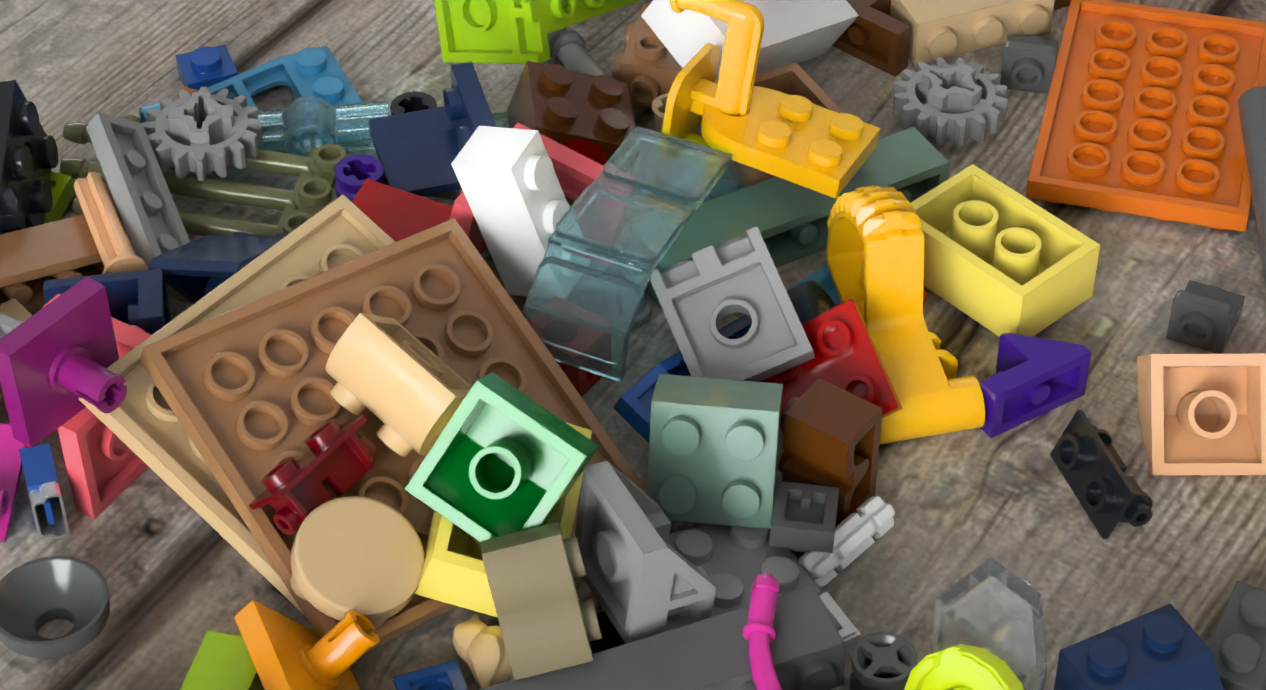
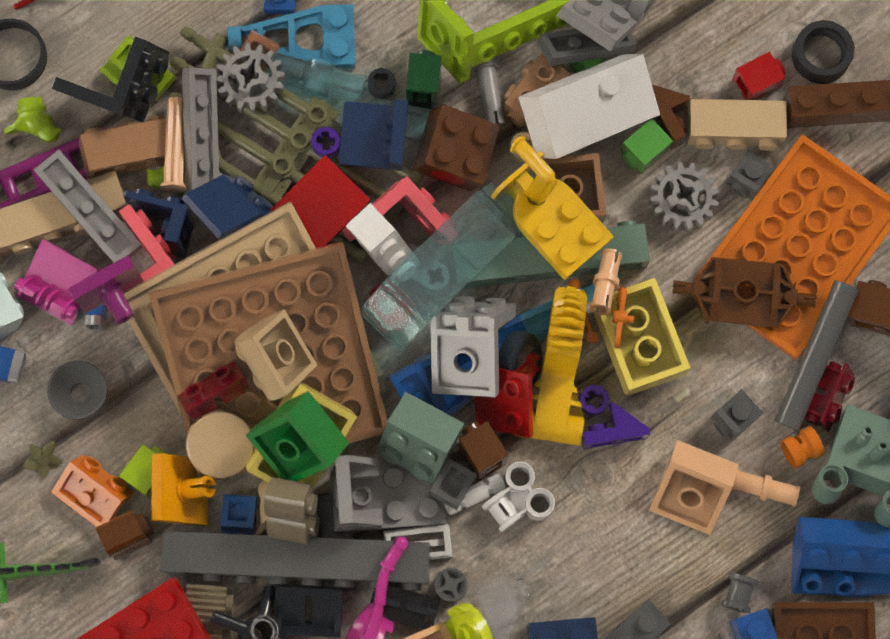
camera: 20 degrees right, 35 degrees up
black hinge [1050,410,1153,539] -> none
none -> dark green brick [406,50,442,111]
none -> white piece [482,461,555,533]
none -> dark purple bush [579,385,609,416]
none -> light nougat pin [590,248,622,315]
none -> orange piece [612,287,634,348]
none -> bright green brick [620,118,673,174]
none -> reddish brown plate [672,257,817,331]

